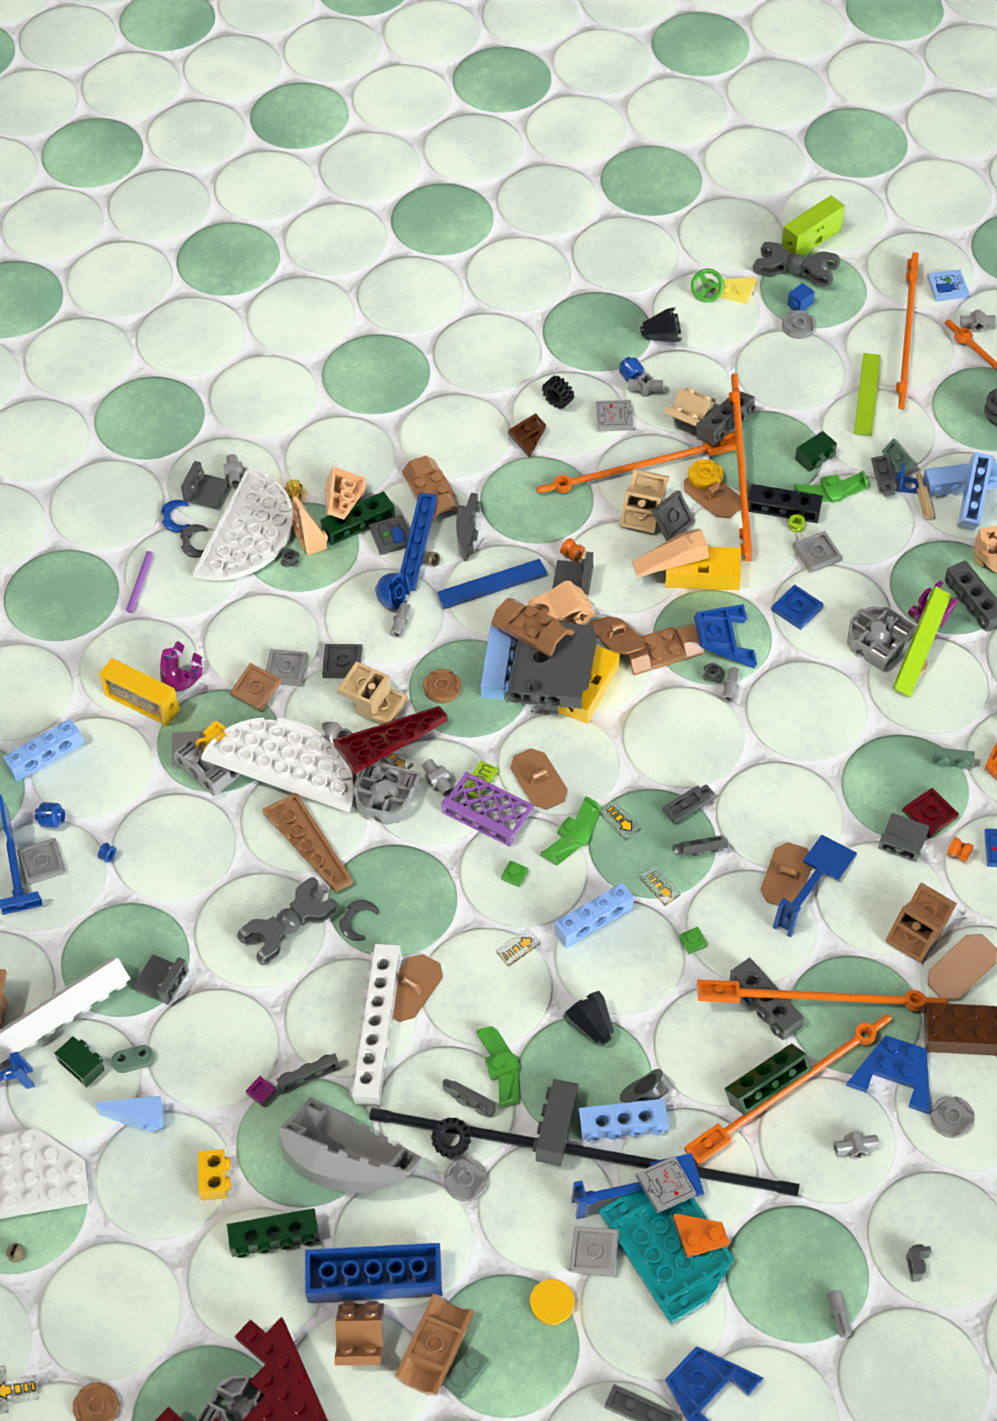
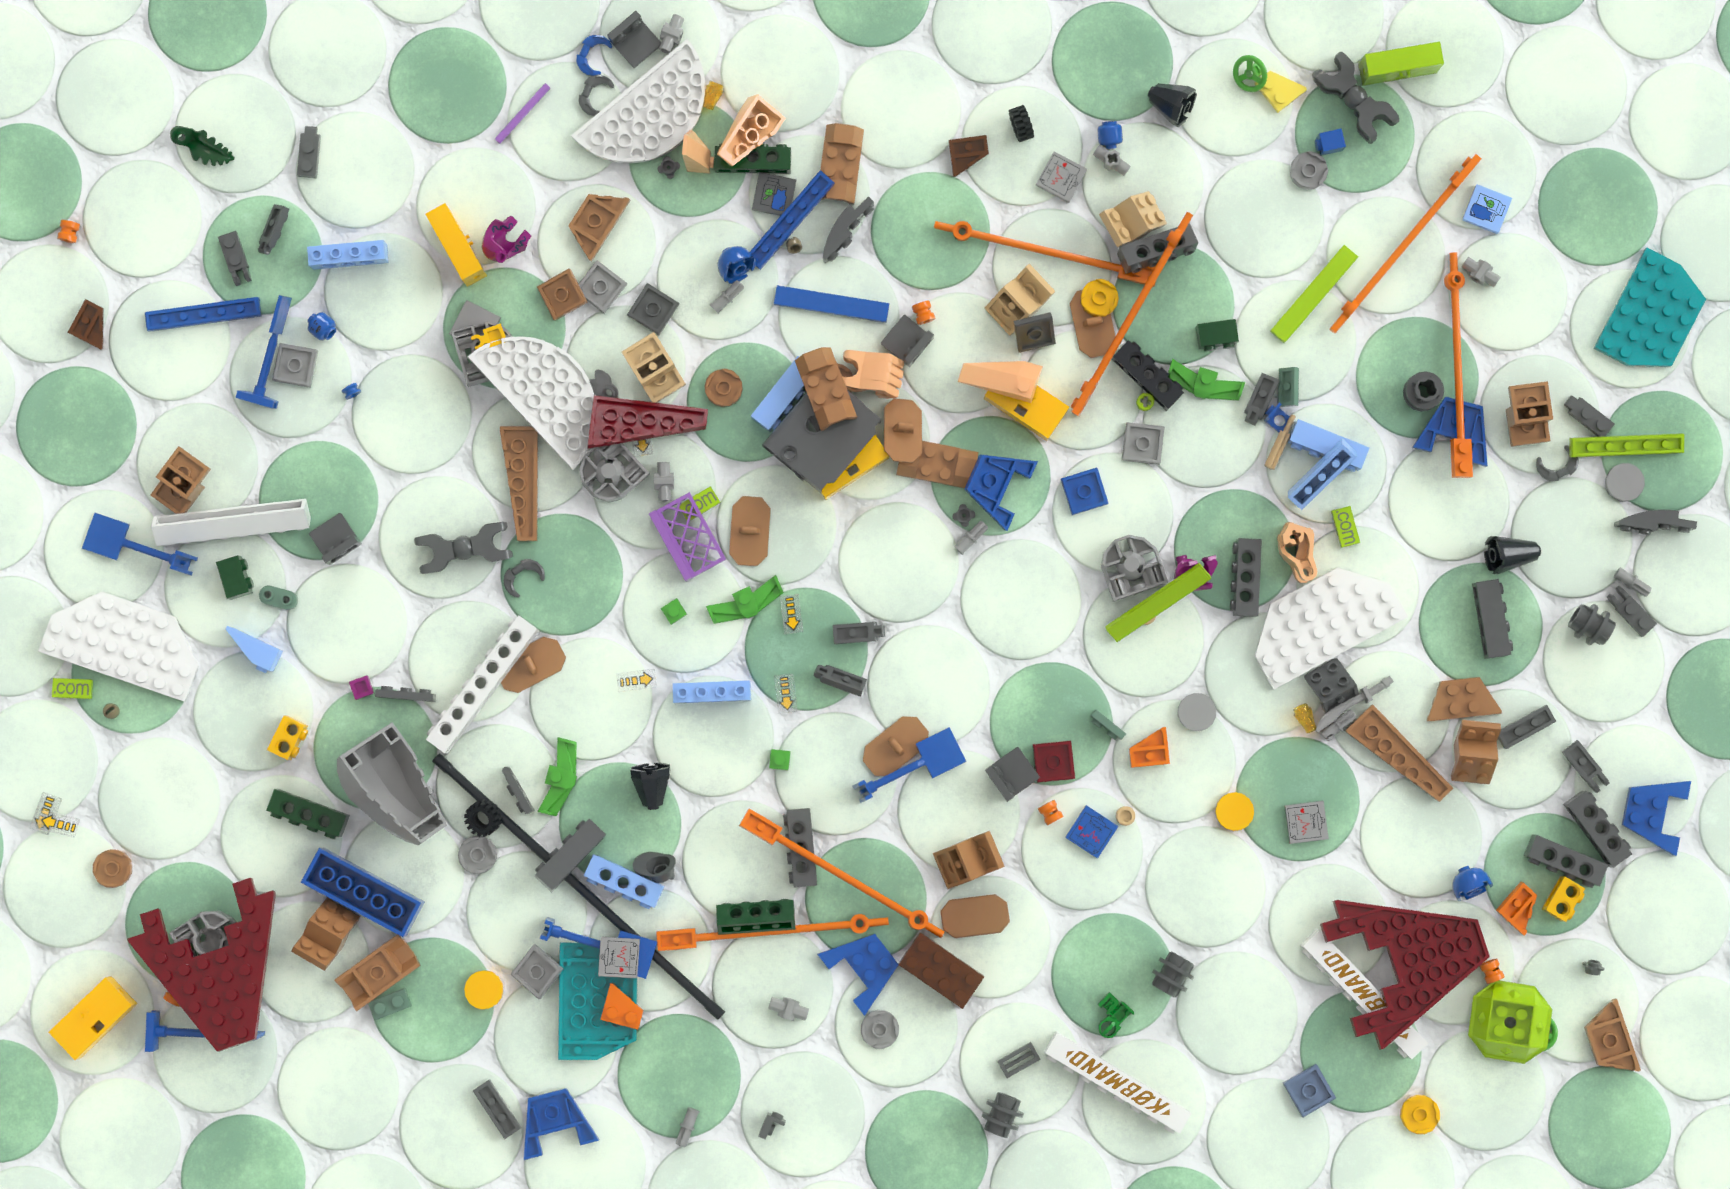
camera: 30 degrees right, 30 degrees up
none -> medium nougat wing [568,194,631,262]

